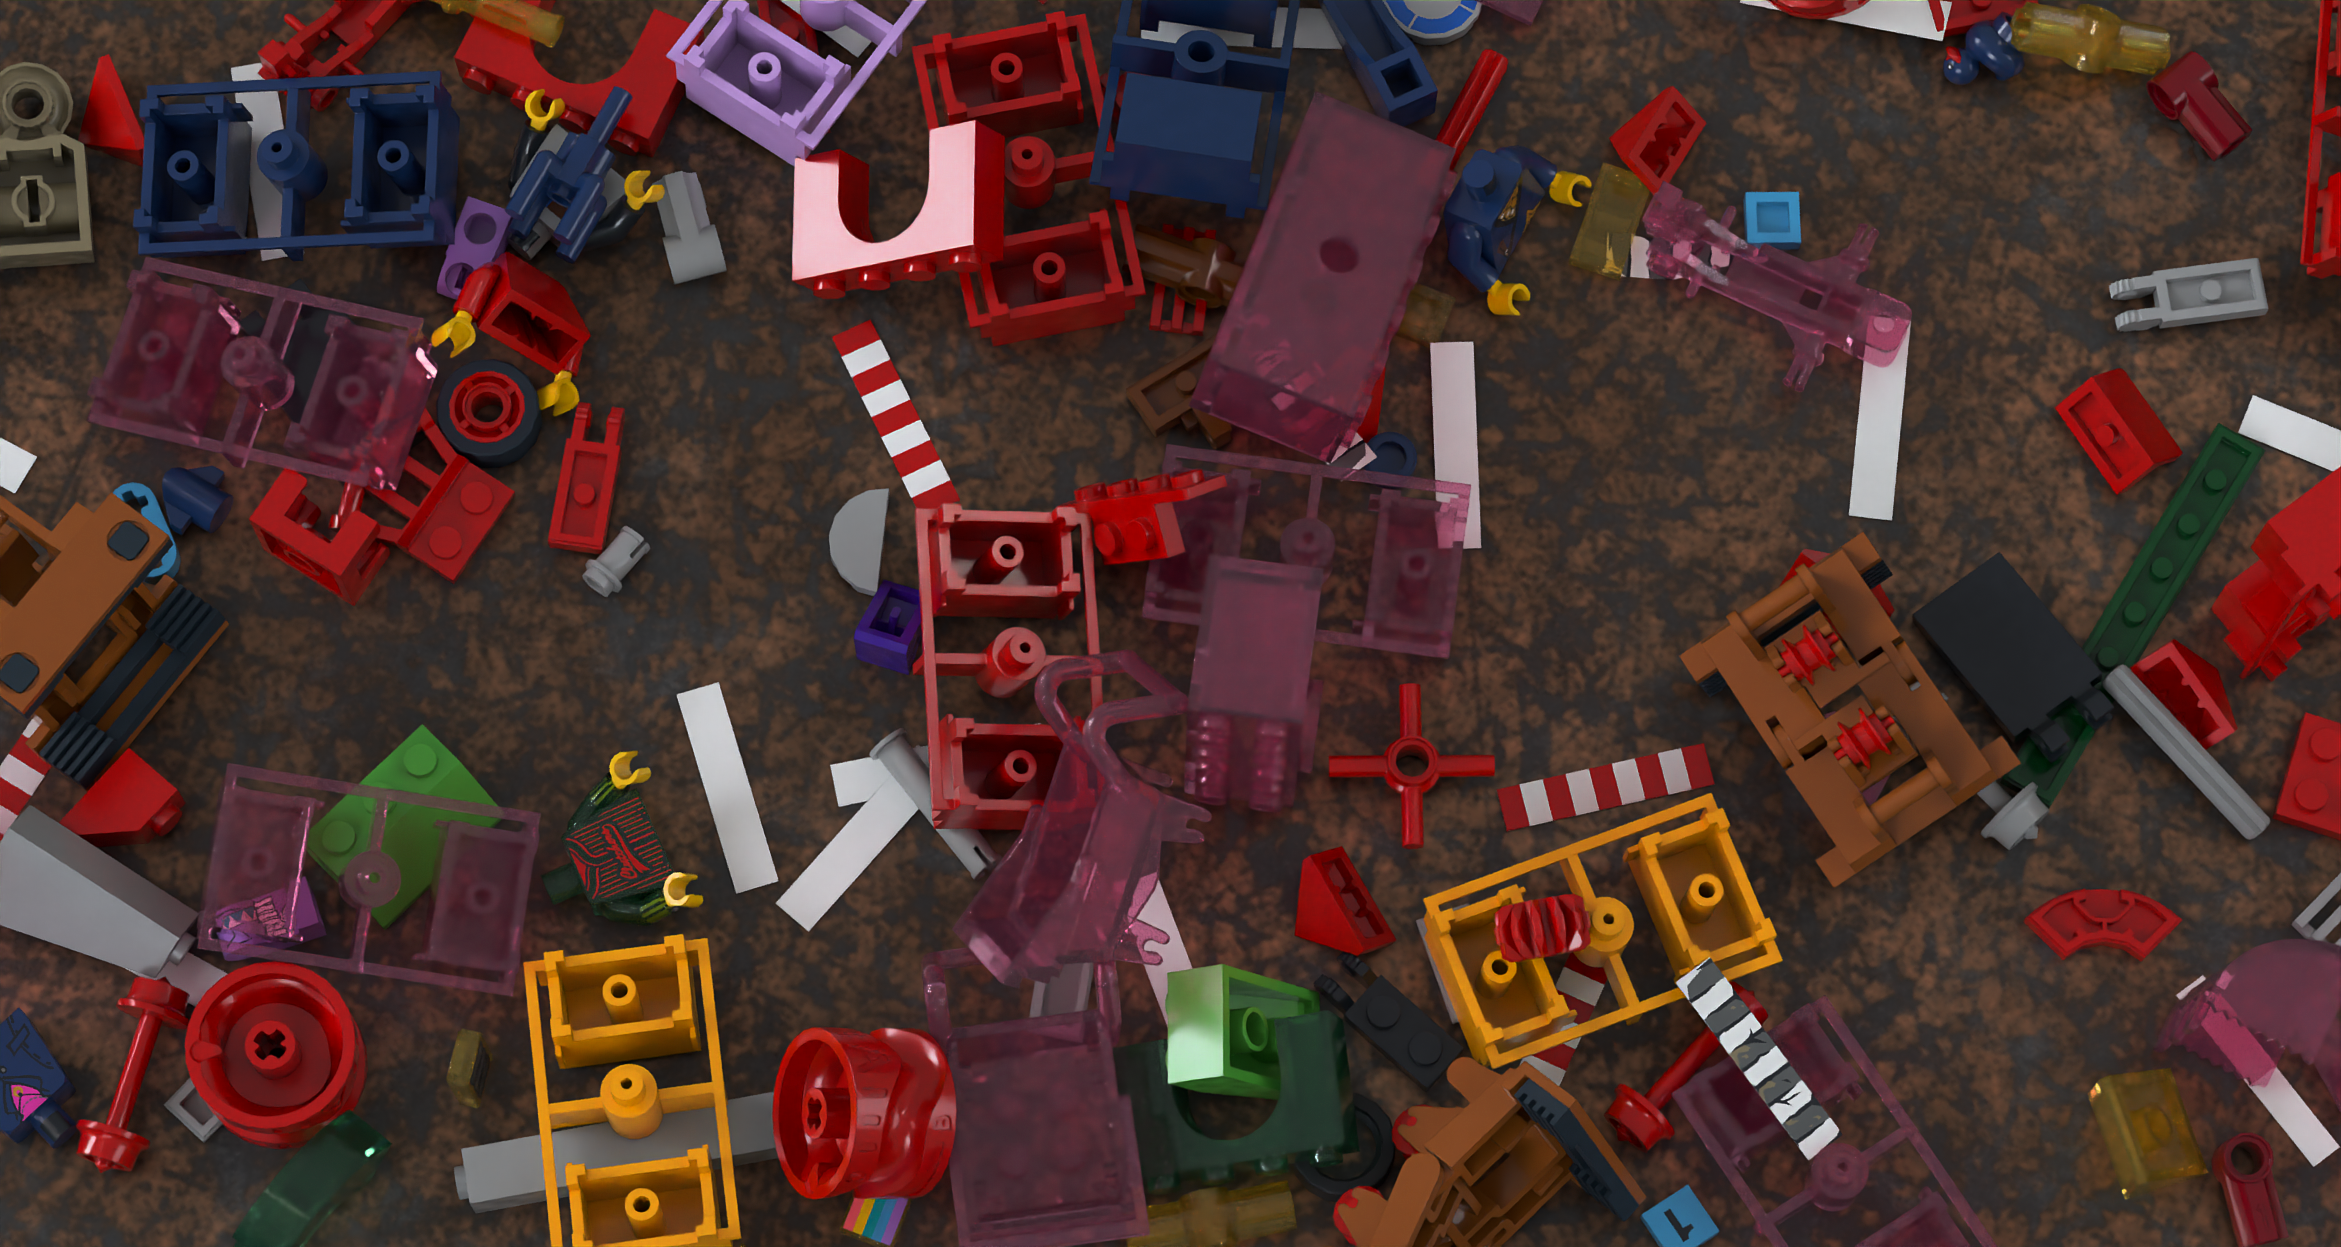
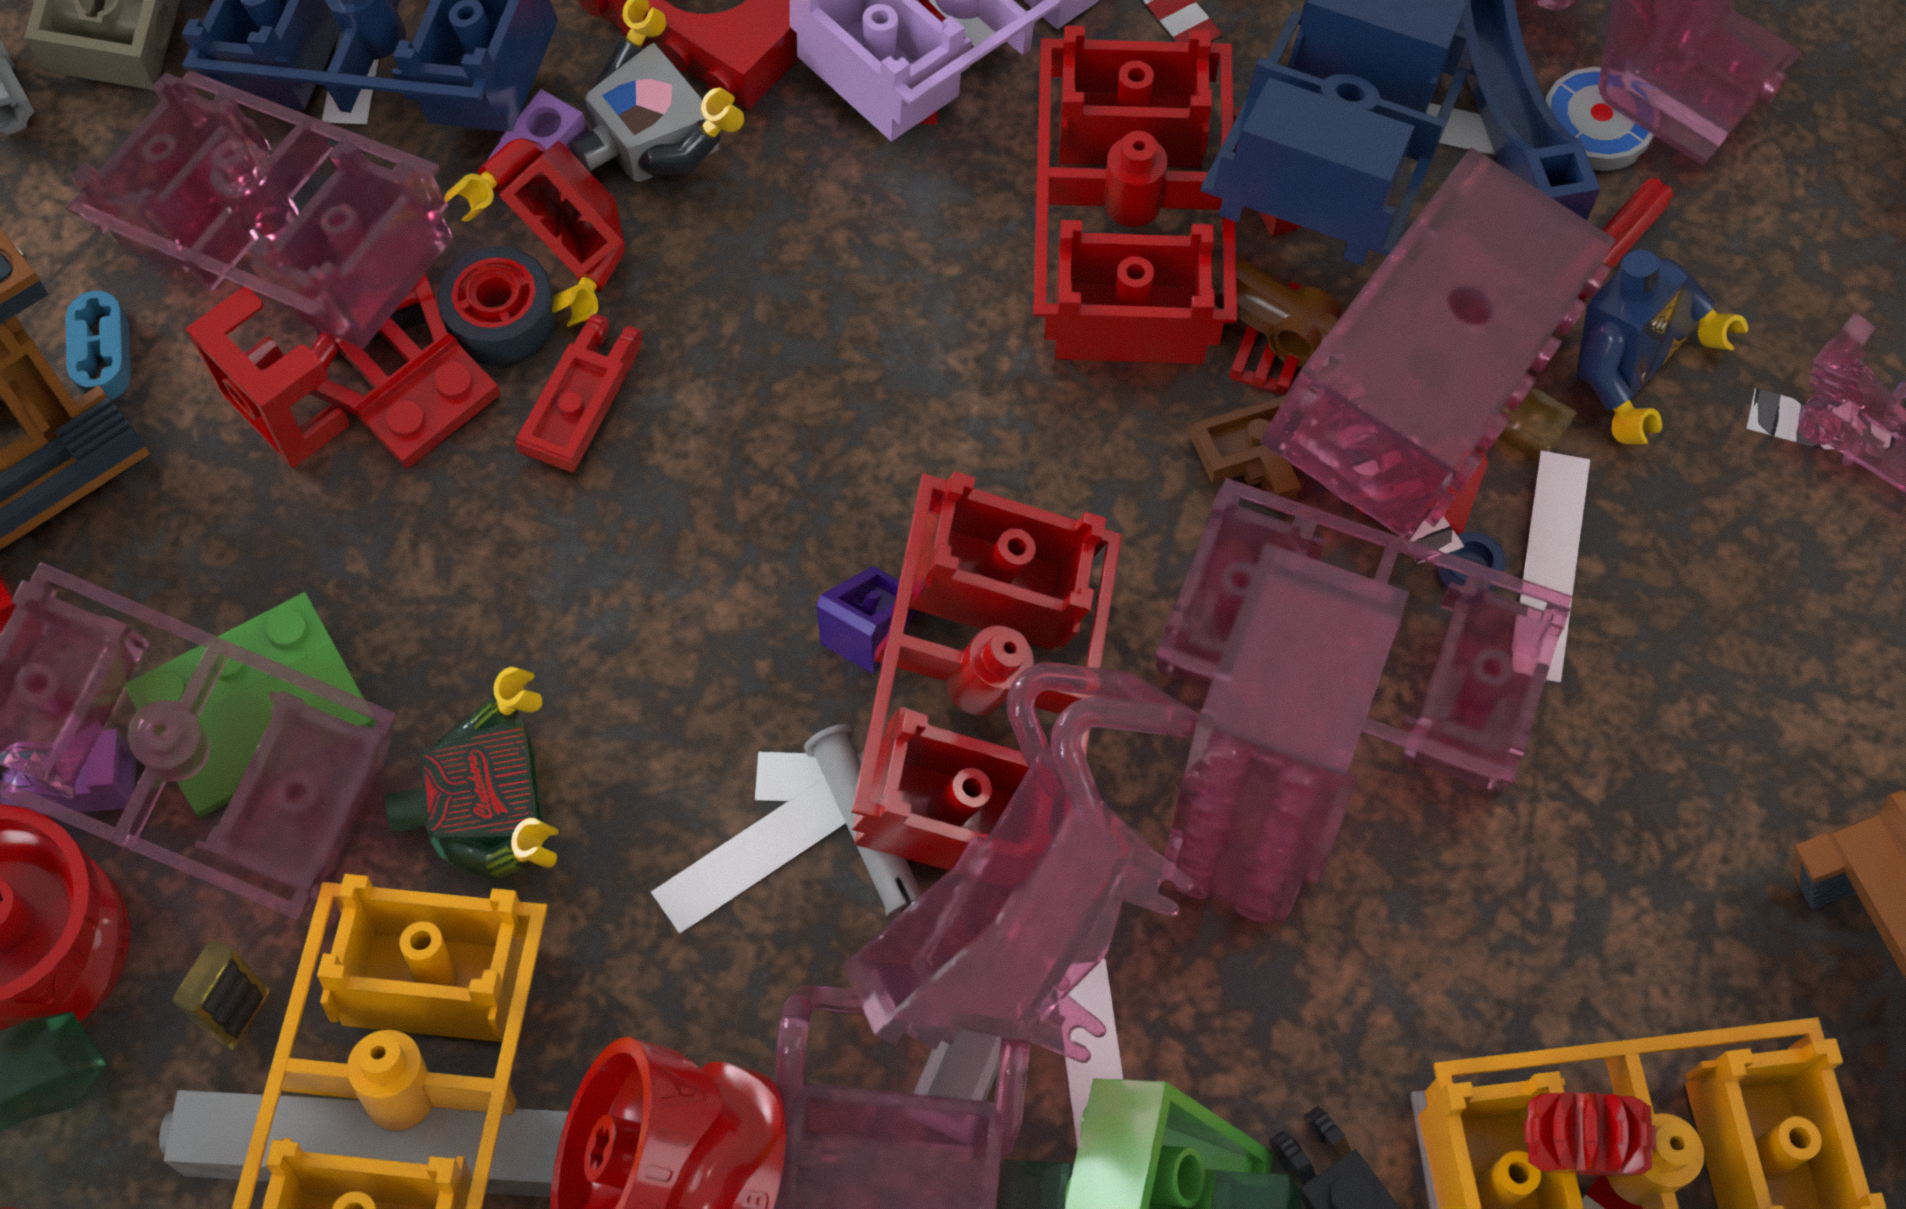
camera: 15 degrees right, 10 degrees down
dark blue piece [162,466,234,535] -> none
dark blue plant [505,86,633,264] -> none
light grey pin [582,526,651,597] -> none
light grey piece [652,171,727,284] -> none
white sticker [677,682,779,894] -> none
arch [792,120,1005,299] -> none
light grey tile [829,488,890,596] -> none
sticker [832,319,960,509] -> none
red bracket [1058,469,1227,565] -> none
red slope [1294,846,1397,956] -> none
red bar [1328,683,1495,849] -> none
sticker [1496,743,1715,831] -> none
clear yellow tile [1569,162,1650,281] -> none
red slope [1609,86,1707,197] -> none

